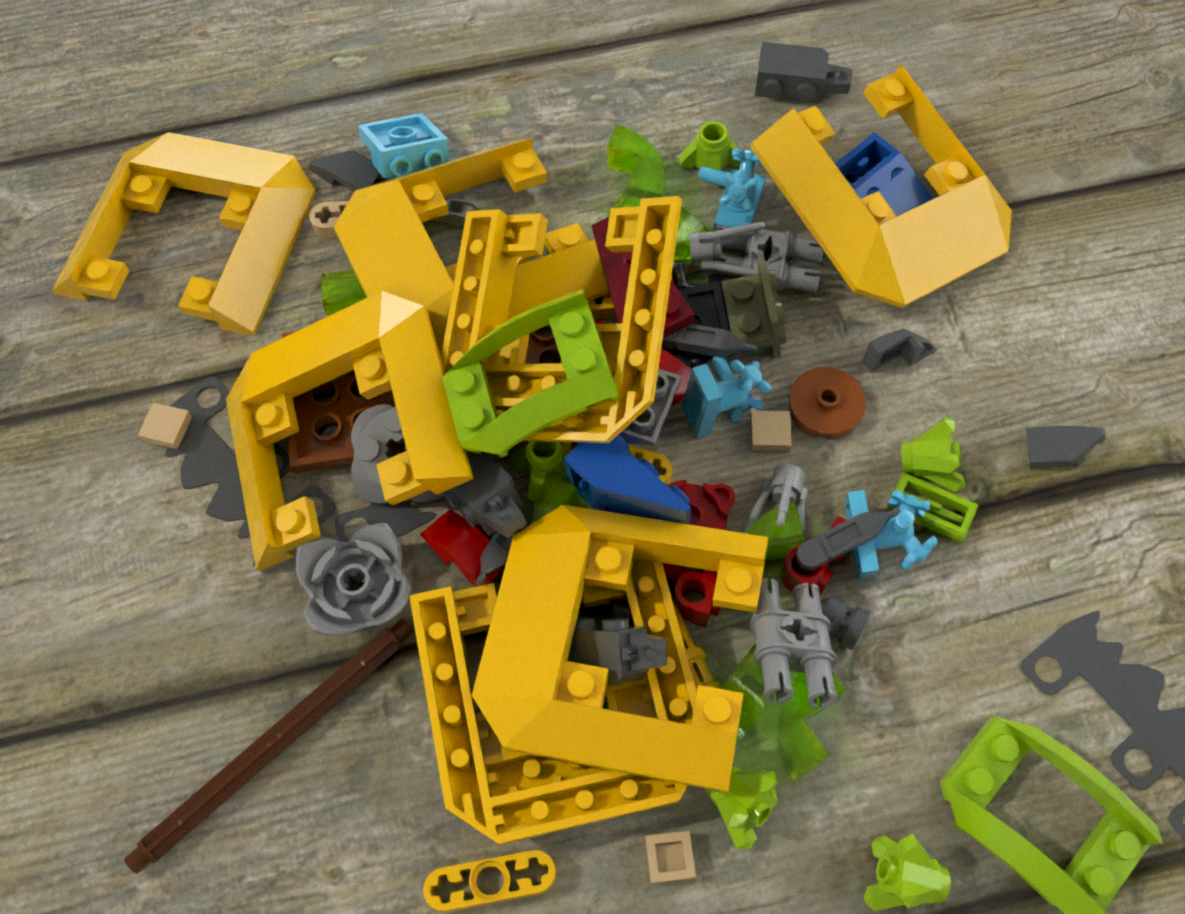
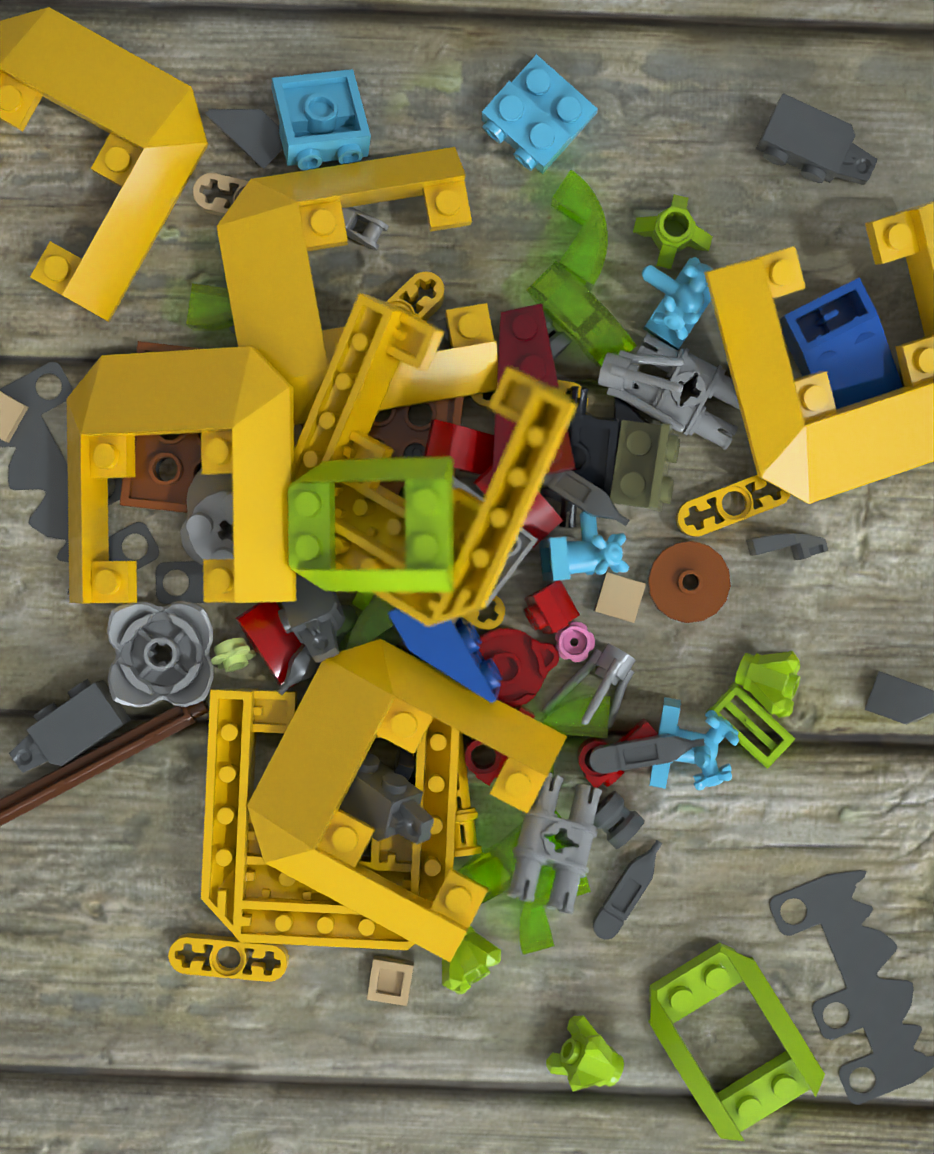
camera: 15 degrees right, 25 degrees up
none -> dark grey hinge [9,679,131,773]
none -> yellowish green plate [211,637,256,672]
none -> medium azure plate [482,54,598,174]
none -> red plate [523,580,580,634]
none -> bright pink plate [555,622,595,662]
none -> dark grey piece [593,840,663,940]
none -> yellow beam [676,475,791,537]

